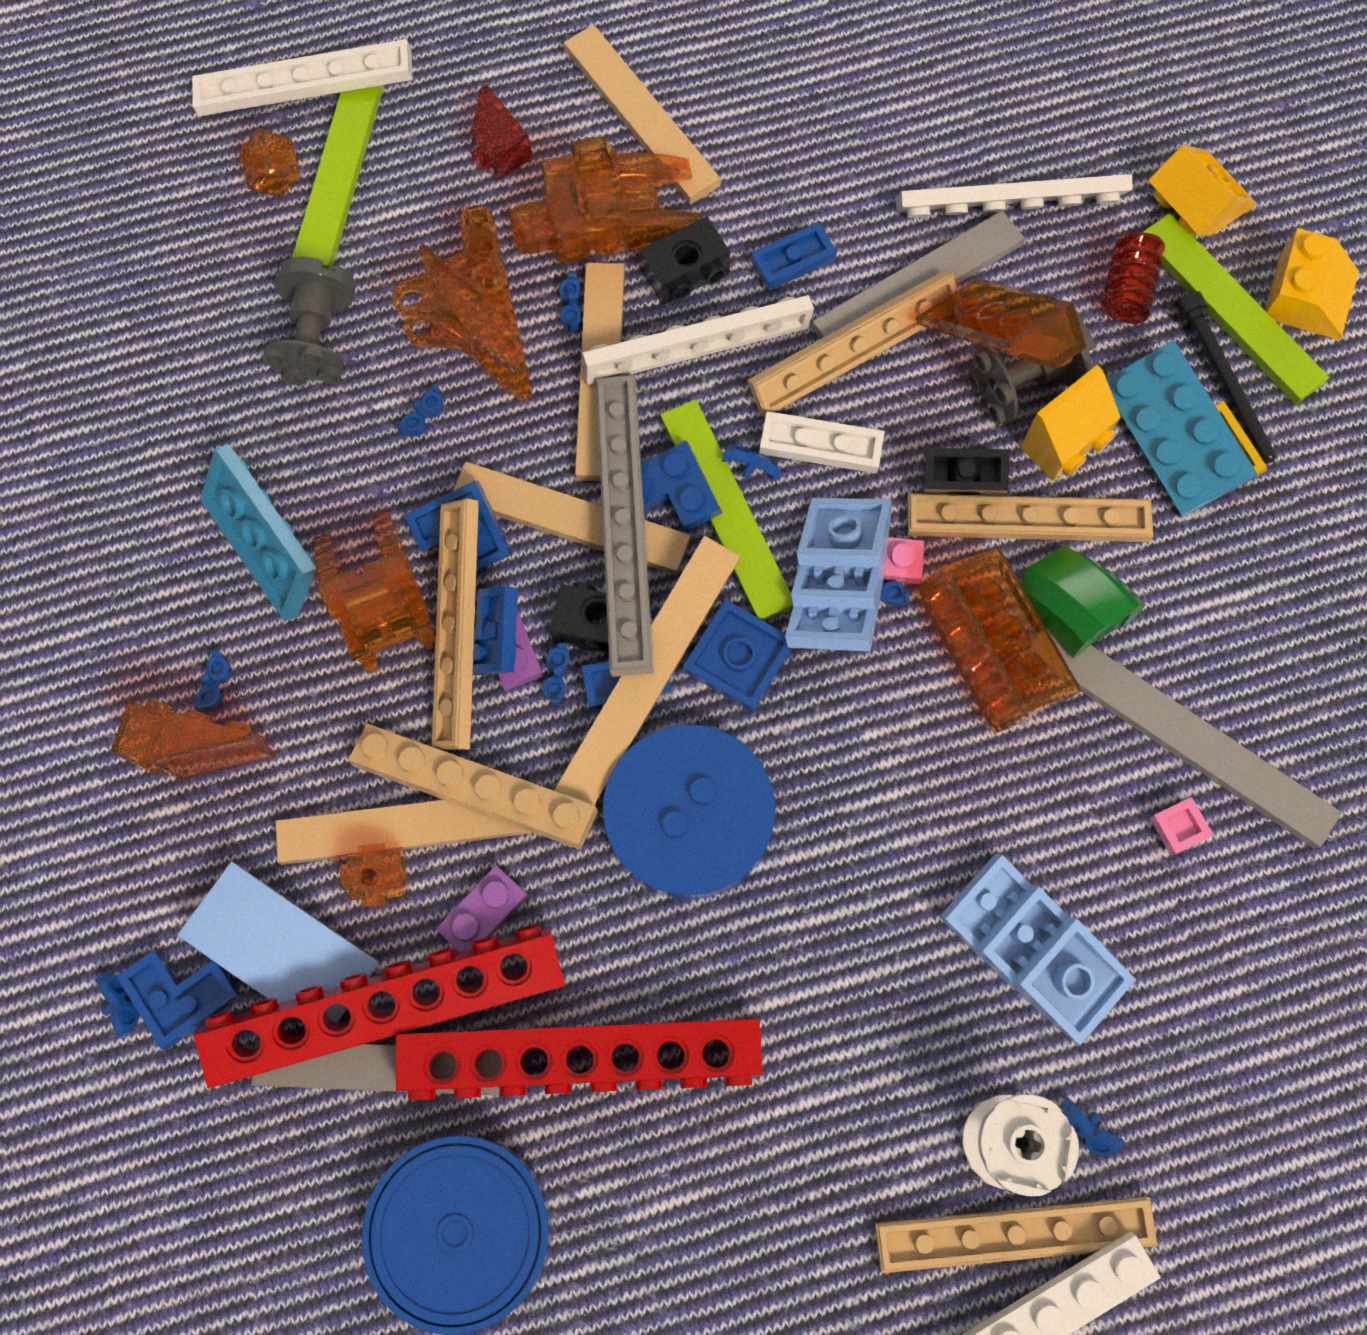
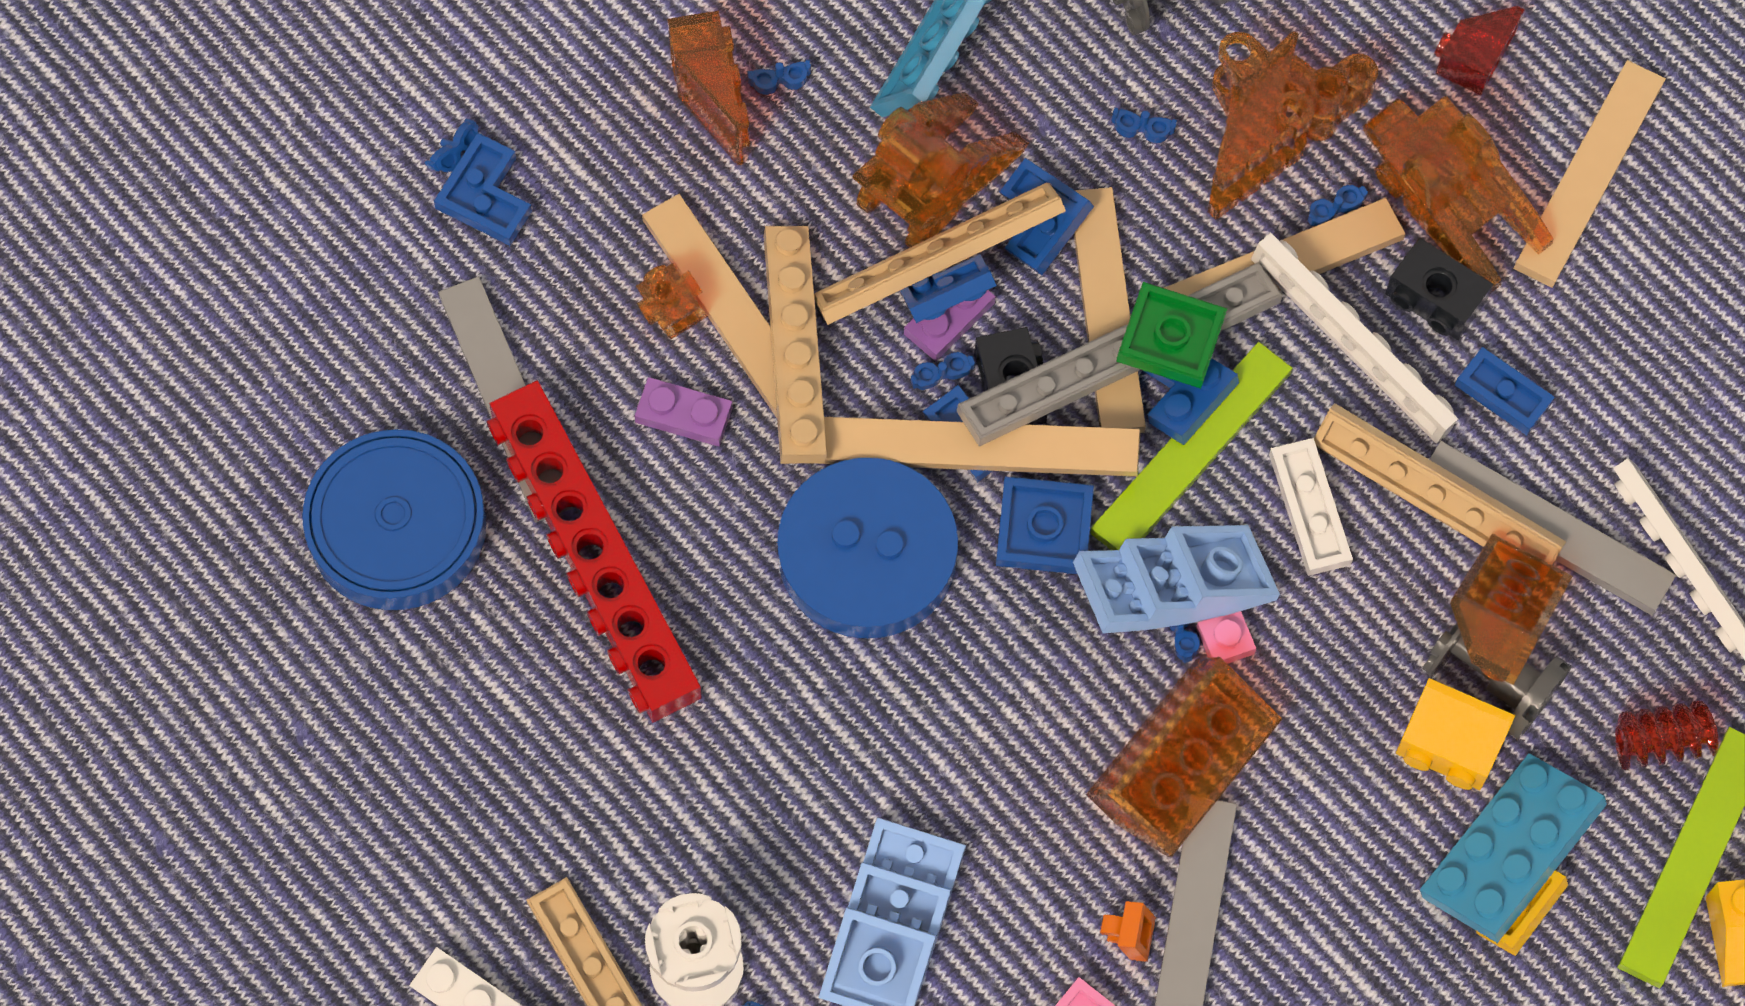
camera: 60 degrees right, 5 degrees down
light blue slope [177,861,379,1023] -> none
red brick [194,924,565,1089] -> none
blue piece [721,445,781,482] -> none
tan tile [907,493,1153,542] -> none
black brick [922,448,1010,496] -> none
green slope [1019,546,1145,658] -> none
black piece [1172,291,1276,464] -> none
none -> orange tile [1100,901,1156,962]
none -> green tile [1116,282,1228,389]

